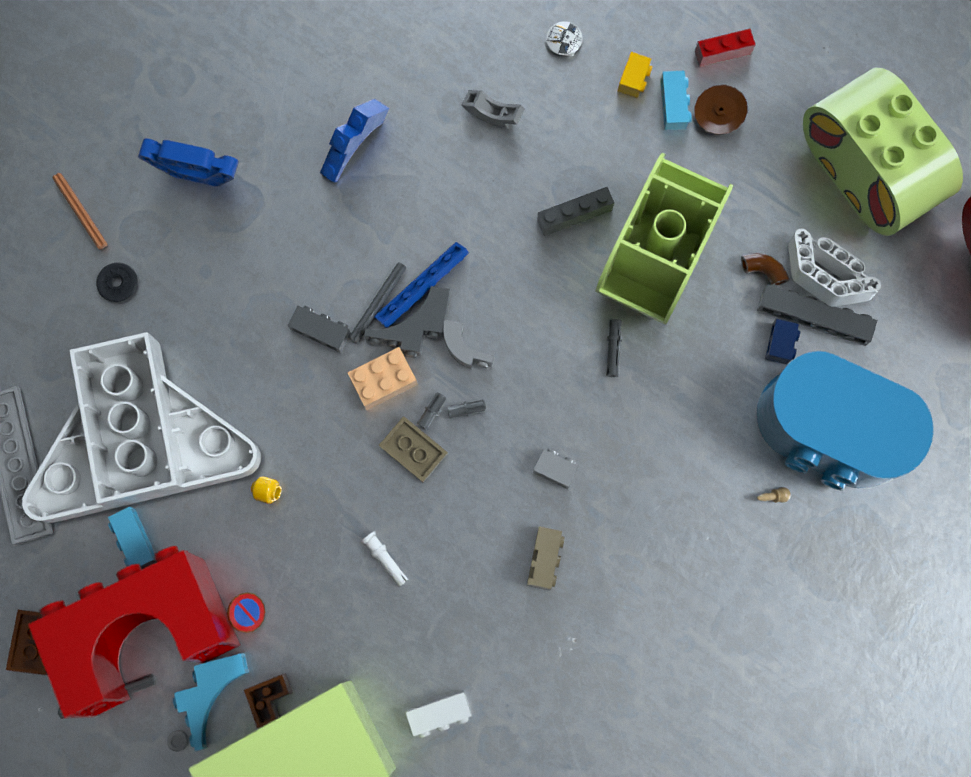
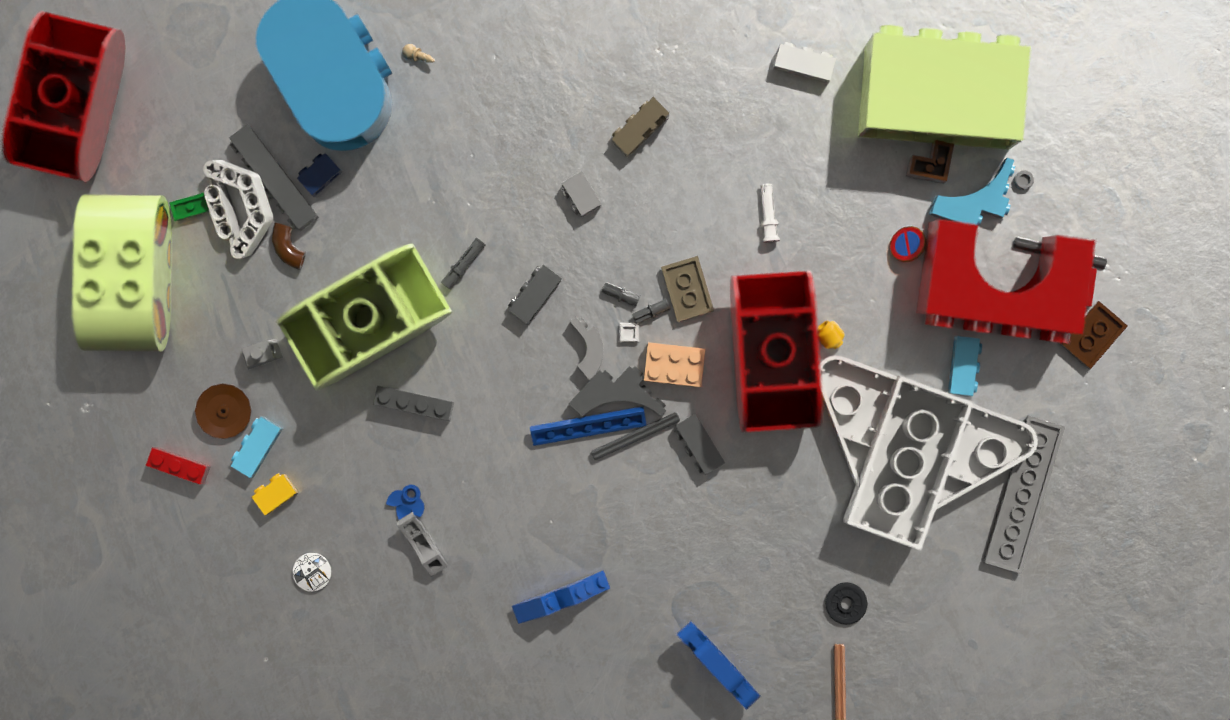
camera: 155 degrees left, 10 degrees up
none -> green plate [169,193,210,221]
none -> light grey torso [242,339,282,369]
none -> blue plate [386,484,425,520]
none -> dark grey brick [508,265,562,325]
none -> white tile [620,323,639,342]
none -> red brick [730,271,822,432]

